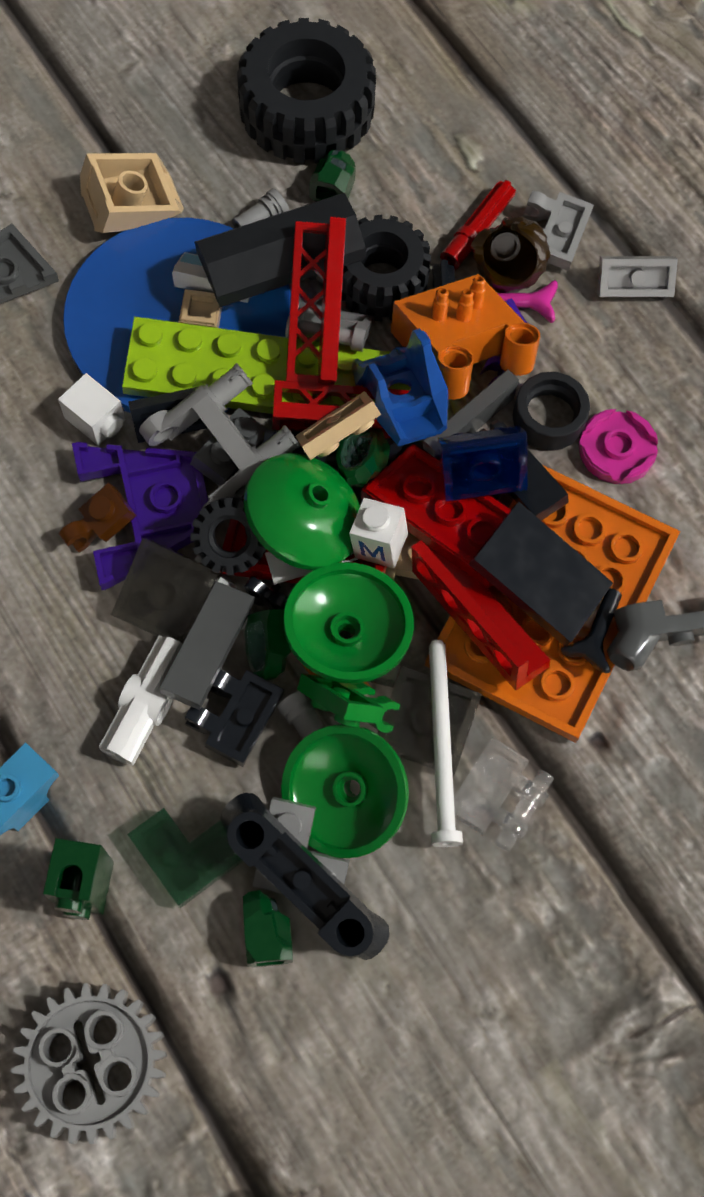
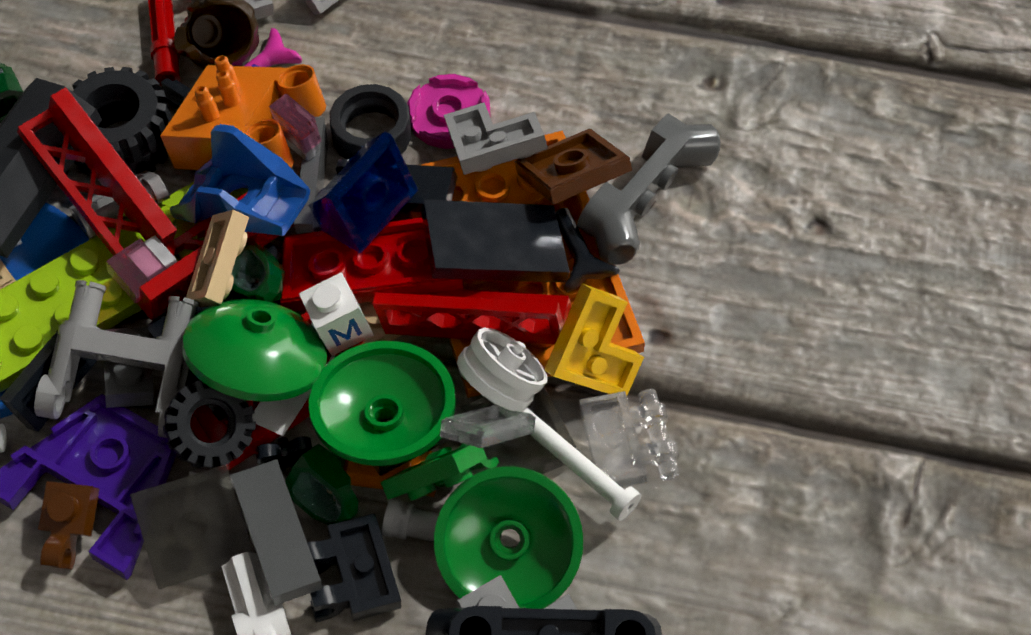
camera: 40 degrees left, 10 degrees down
none -> clear pink piece [106,235,177,304]
none -> clear pink piece [269,94,321,161]
none -> clear tile [440,405,536,448]
none -> light grey plate [444,102,548,175]
none -> white wheel [457,327,548,412]
none -> reddish brown tile [514,128,633,205]
none -> yellow plate [544,284,644,399]

